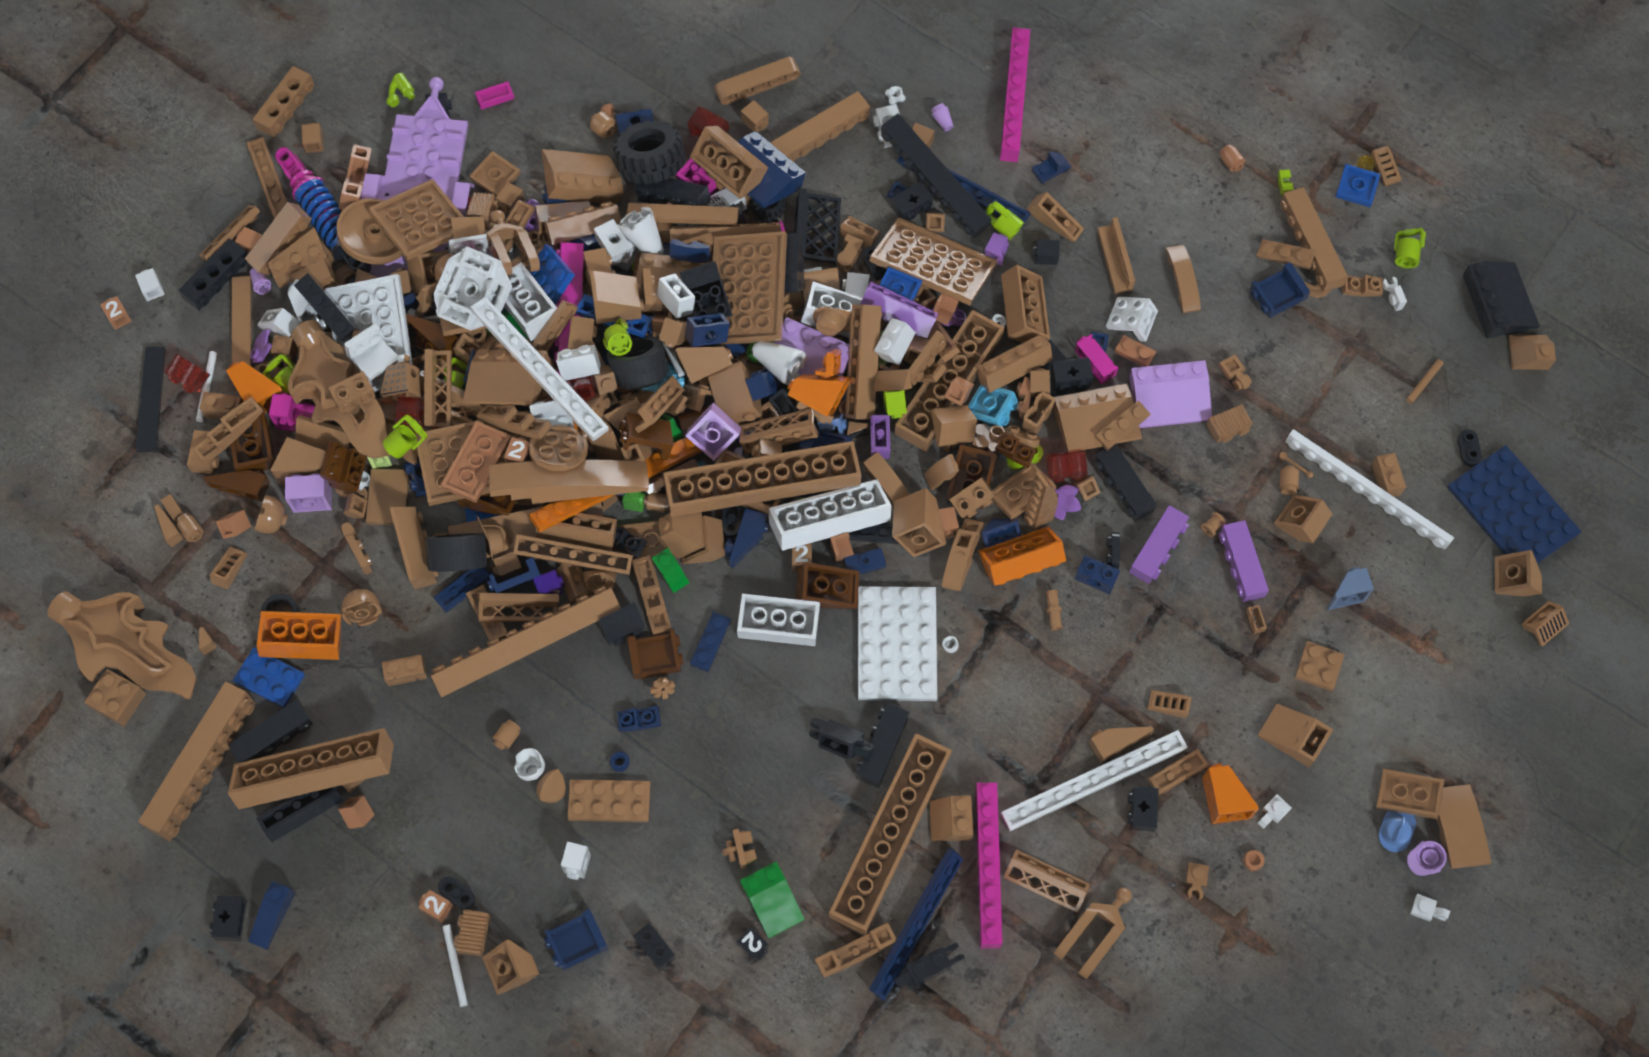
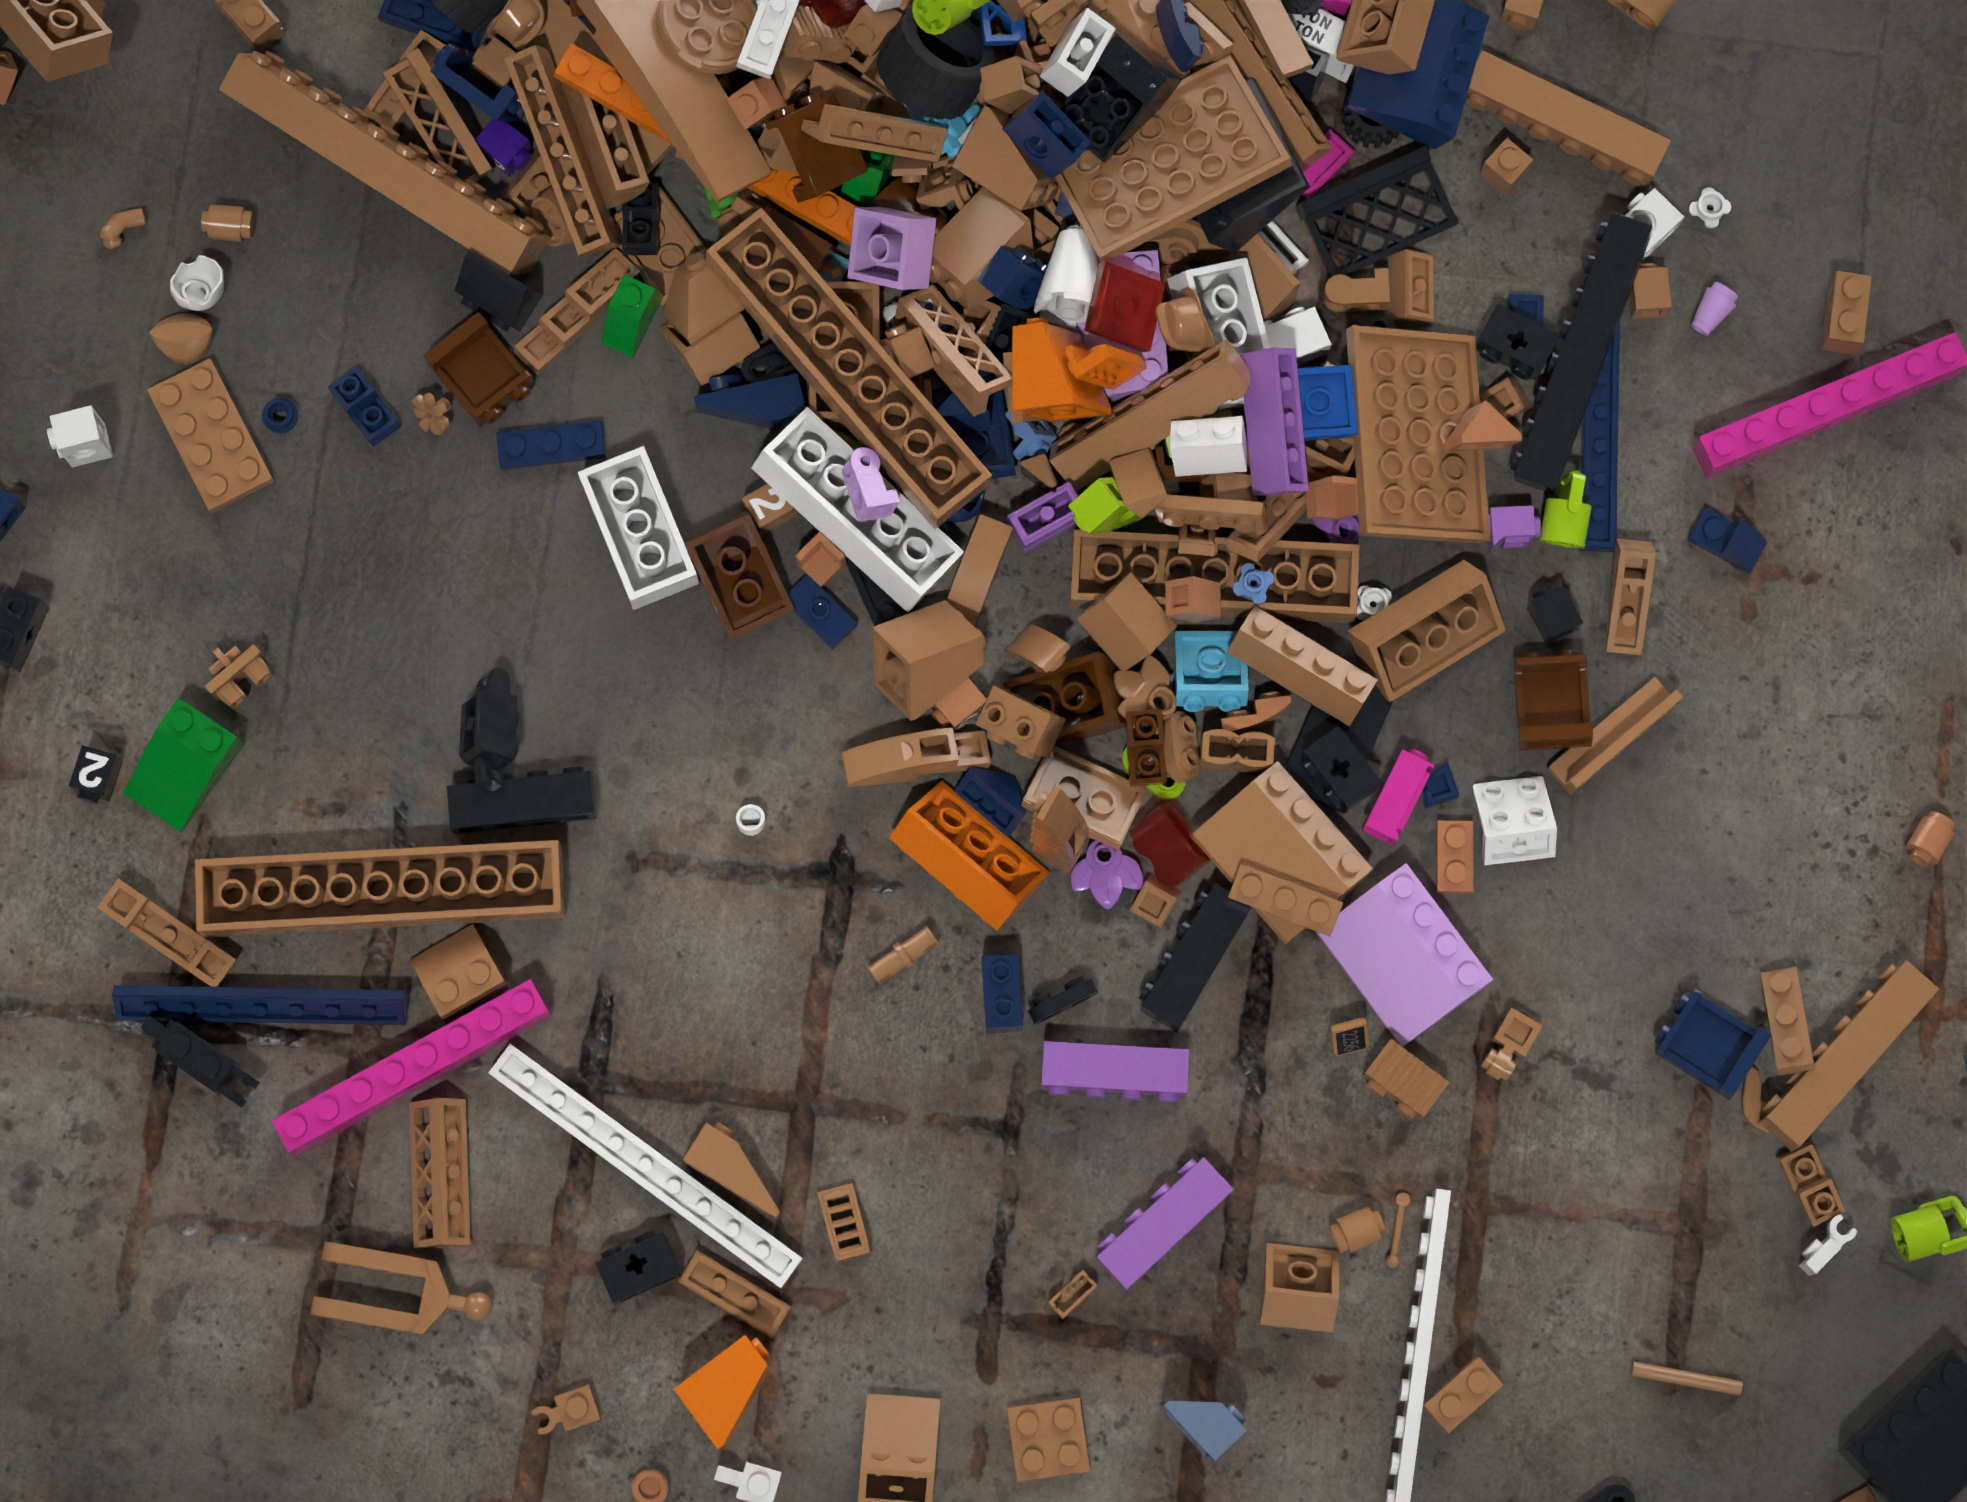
camera: 60 degrees right, 10 degrees up
white plate [858,586,937,701] -> none
medium nougat brick [1030,368,1050,398] -> none
medium nougat slope [1165,245,1201,313] -> none
medium nougat bush [1201,512,1226,537] -> none
lime piece [1277,170,1294,196] -> none
none -> medium nougat arm [100,208,147,249]
none -> nougat brick [726,77,788,130]
none -> lavender leg [842,447,900,522]
none -> clear red tile [1084,261,1166,353]
none -> medium blue plate [1233,563,1274,604]
none -> slope [1328,1017,1369,1056]
none -> nougat slope [1443,401,1522,452]
none -> medium nougat brick [1479,138,1533,198]
none -> reddish brown panel [1514,651,1593,751]
none -> medium nougat brick [1820,271,1872,355]

